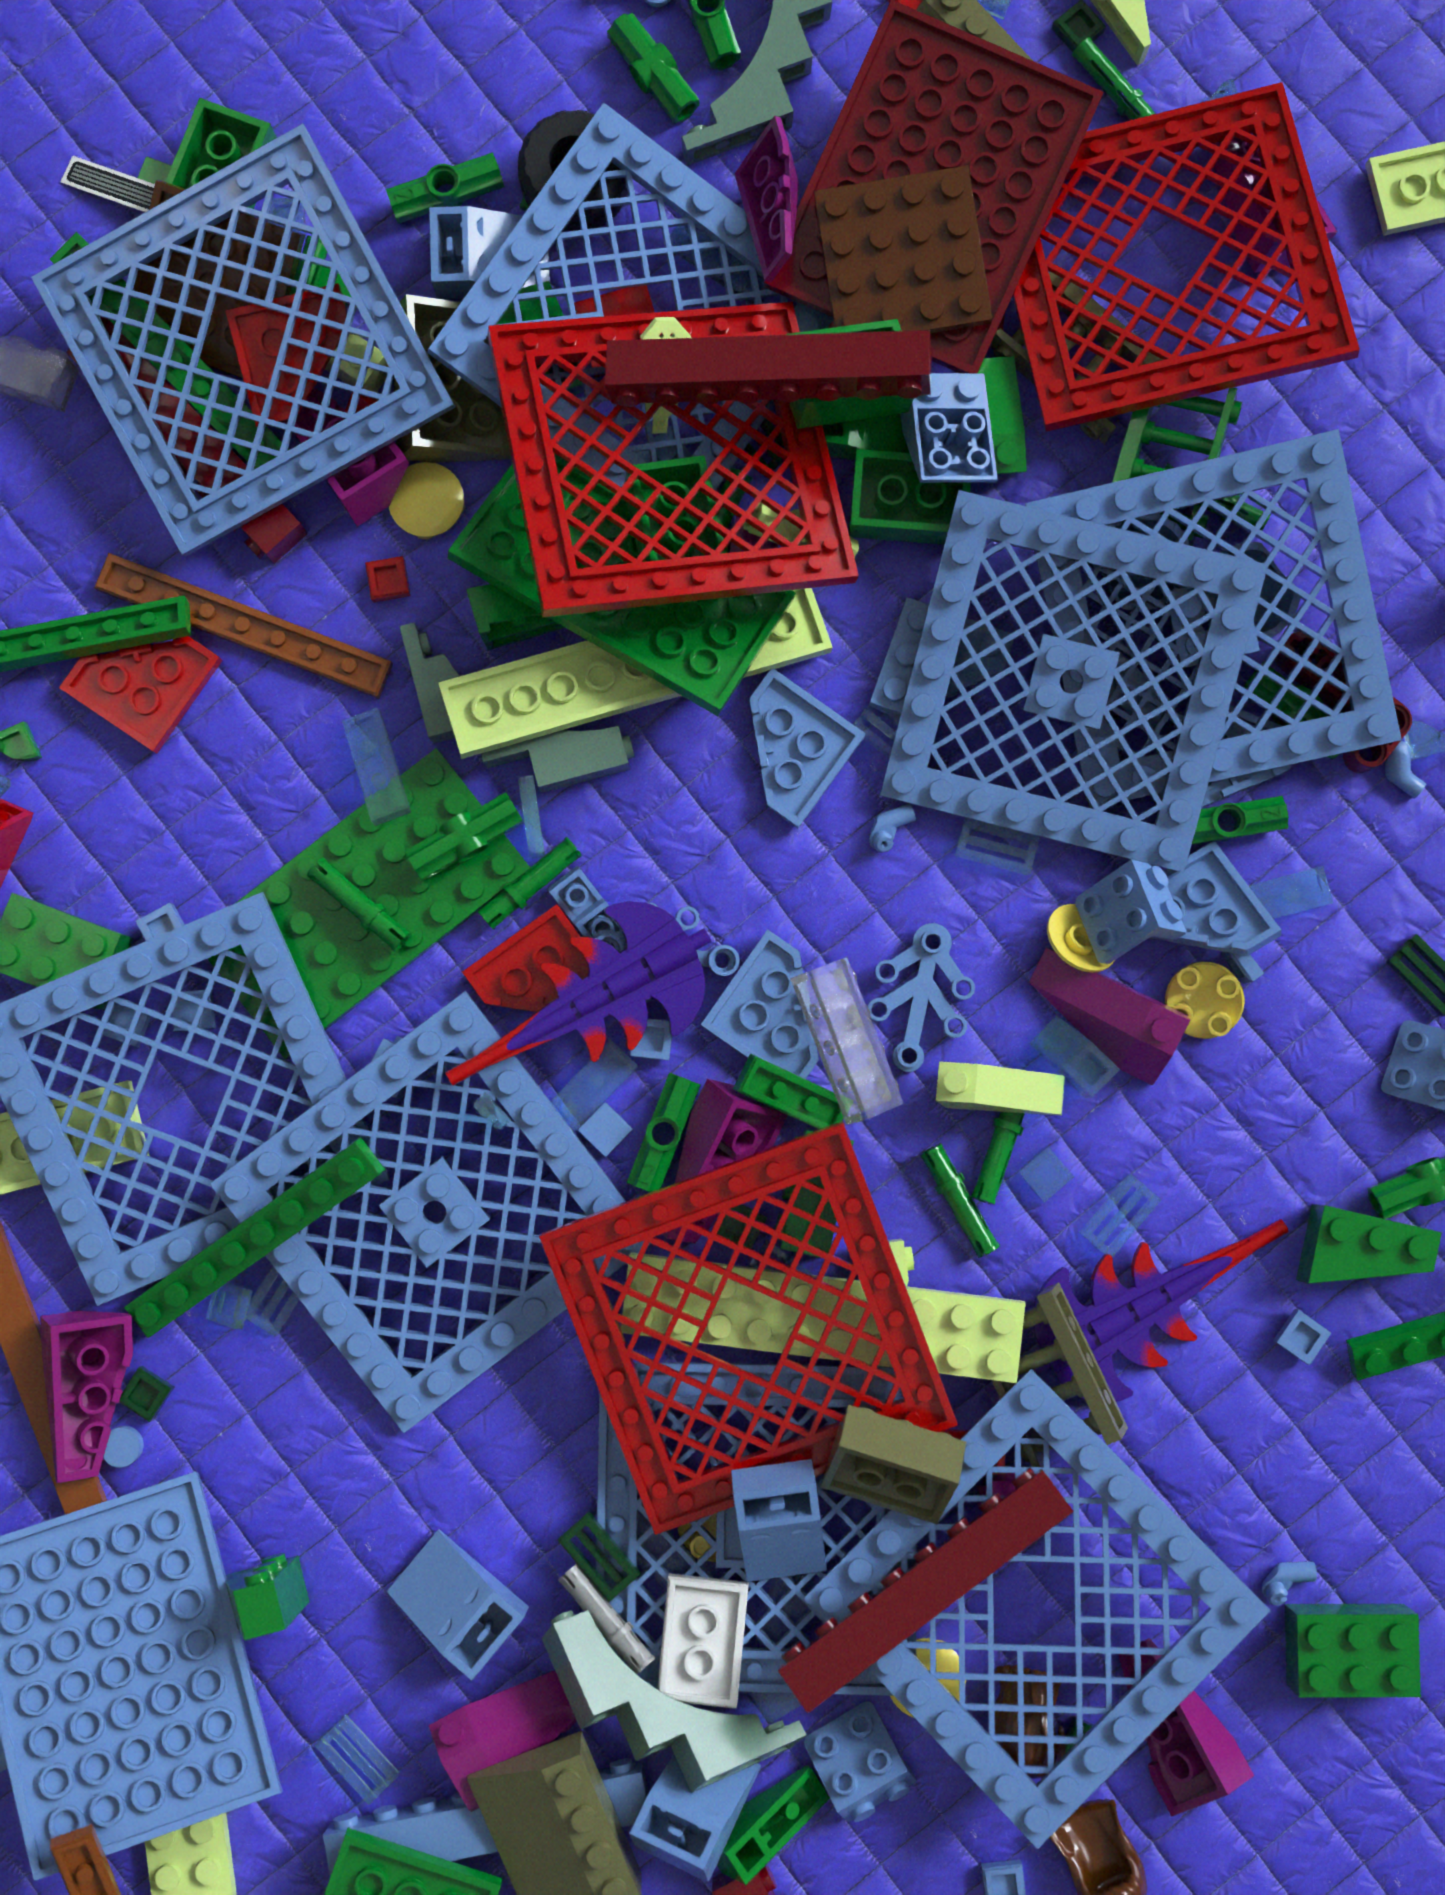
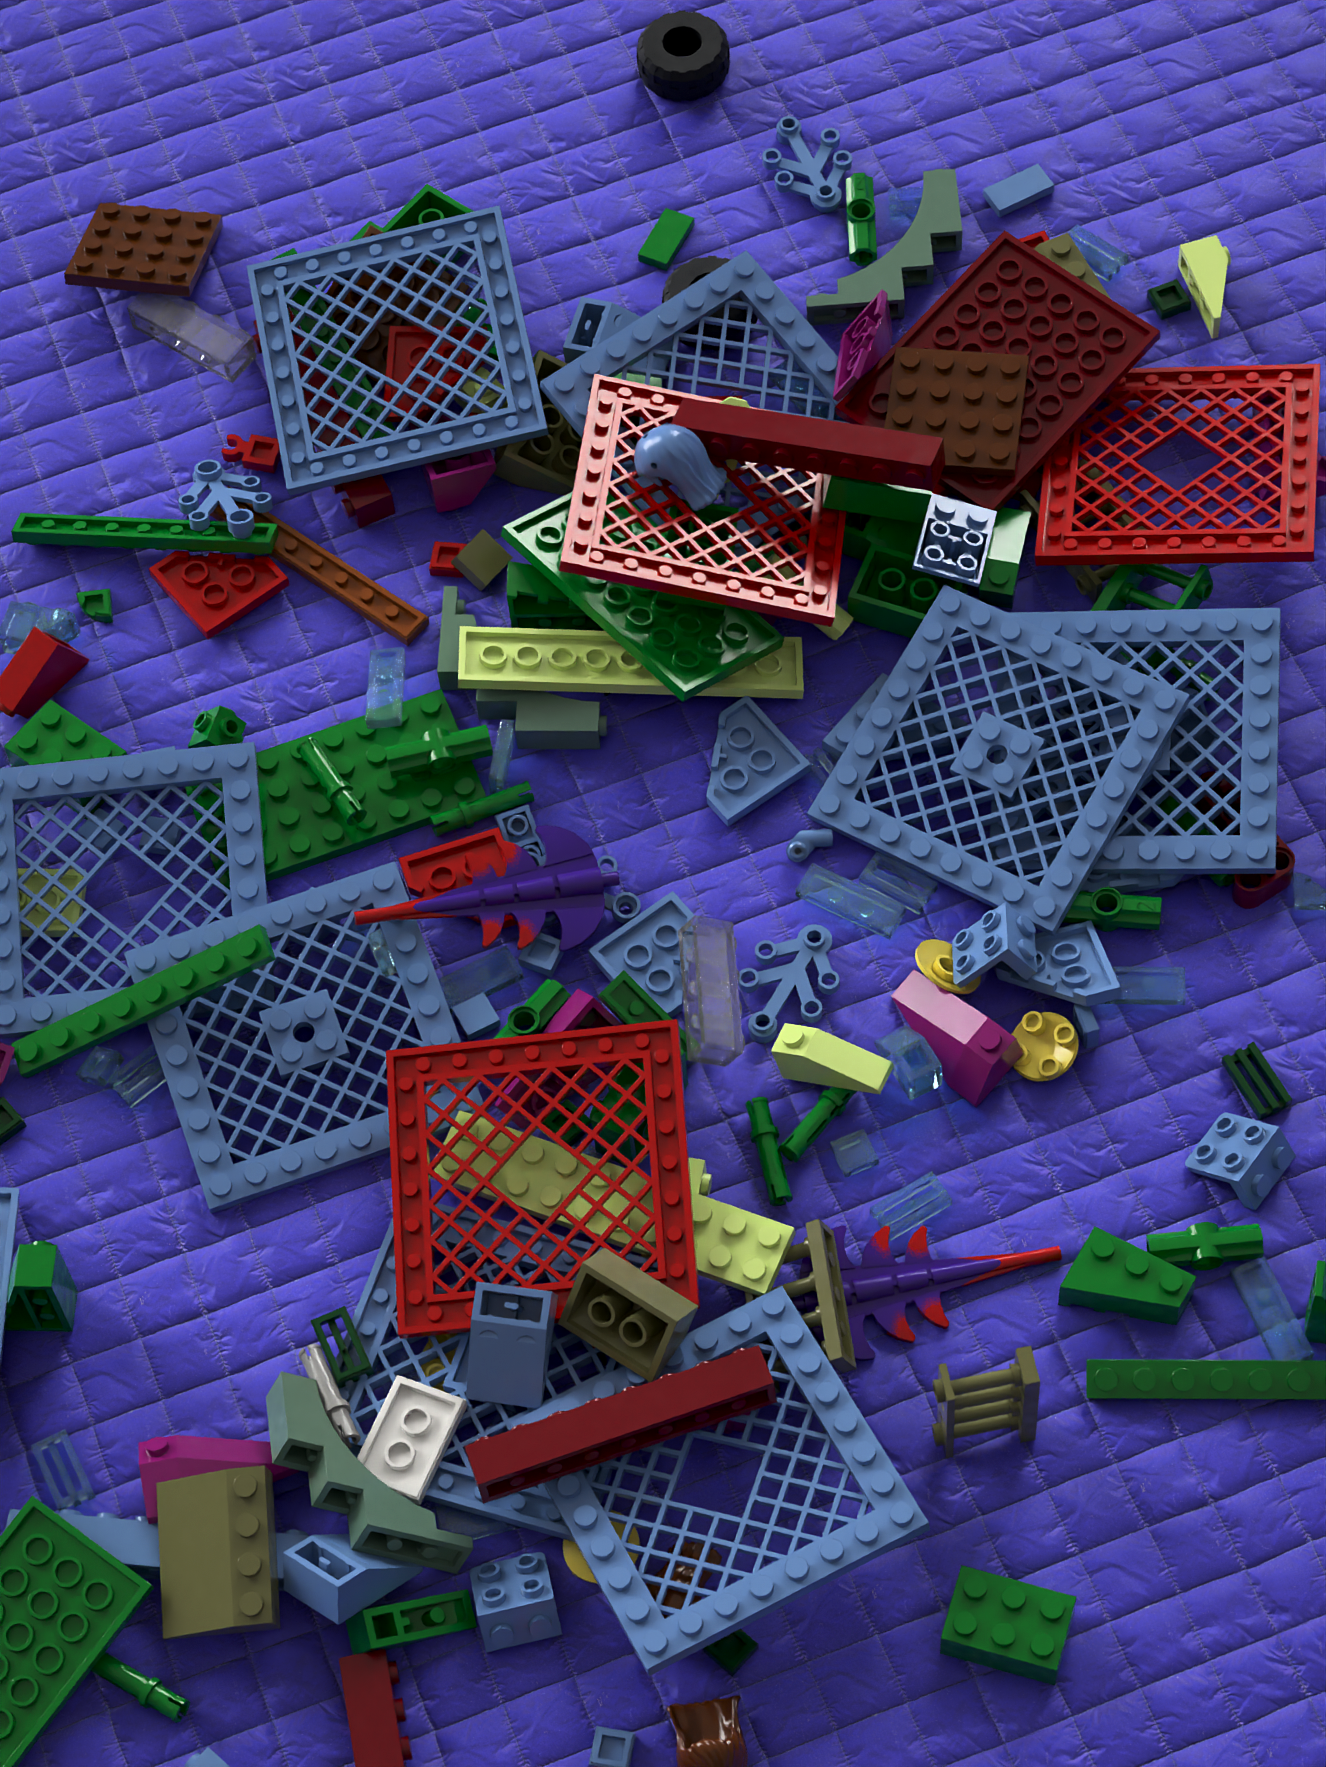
camera: 20 degrees right, 25 degrees down
sticker [61,156,155,212] -> none
green piece [386,152,505,224] -> none
medium blue slope [386,1529,529,1681] -> none
light yellow dish [389,462,465,540] -> none
green piece [607,13,700,124] -> none
green pin [1072,37,1156,120] -> none
magenta wedge [1118,1638,1254,1816] -> none
medium blue arm [1262,1561,1317,1606] -> none
medium blue plate [1273,1309,1331,1366] -> none
medium blue arm [1385,741,1426,799] -> none
none -> medium blue plant [178,460,273,539]
none -> green brick [188,705,247,748]
none -> red plate [221,434,281,474]
none -> olive piece [450,529,513,591]
none -> medium blue piece [634,424,727,511]
none -> green tile [638,208,695,271]
none -> clear light blue tile [795,863,906,940]
none -> olive fence [931,1346,1040,1458]

